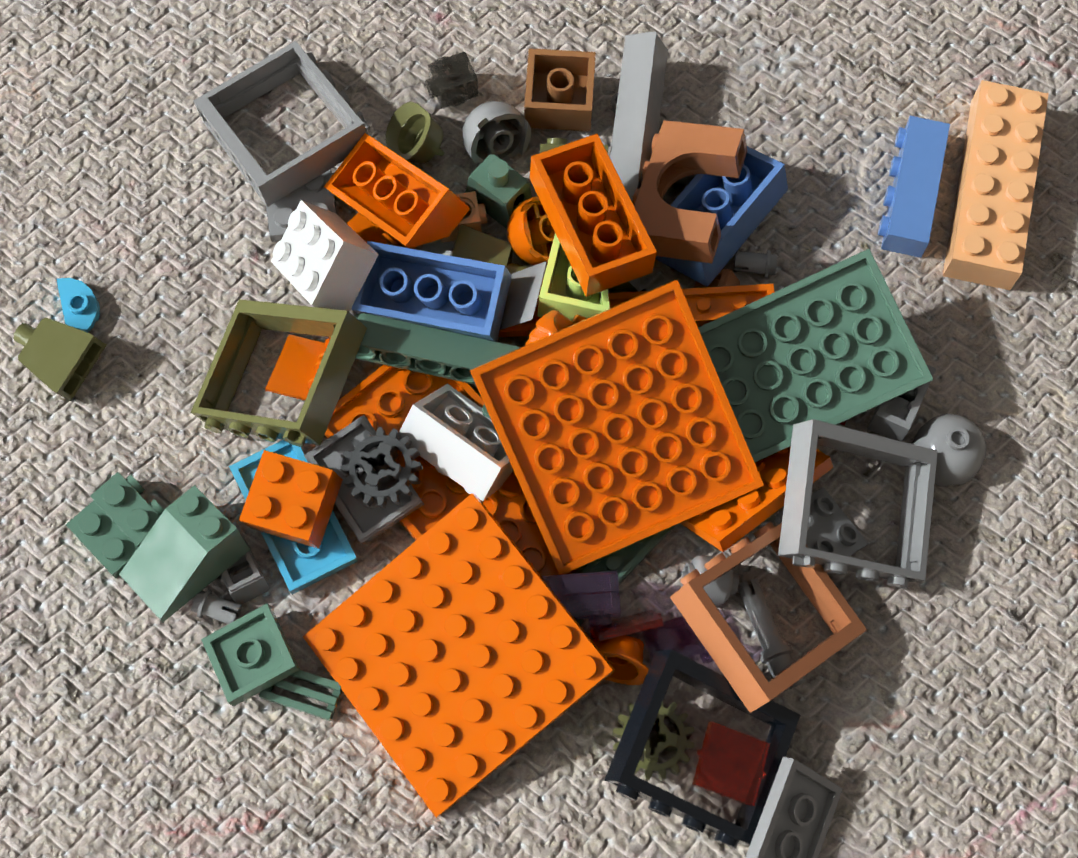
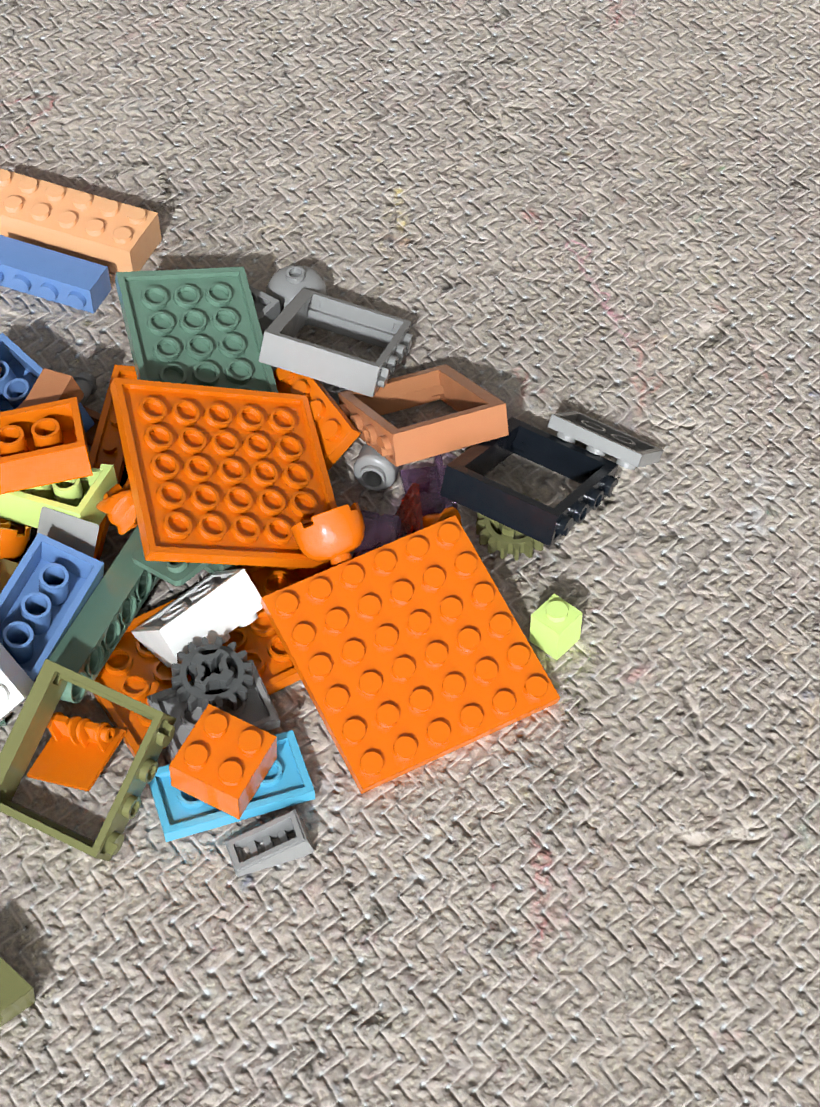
camera: 80 degrees left, 20 degrees down
sand green plate [66,472,164,578] -> none
slope [119,485,250,623] -> none
light grey pin [191,589,242,624] -> none
sand green plate [201,603,300,707] -> none
sand green tile [259,670,342,721] -> none
clear red piece [692,722,770,806] -> none
none -> orange cylinder [291,502,365,567]
none -> yellowish green brick [529,593,583,660]

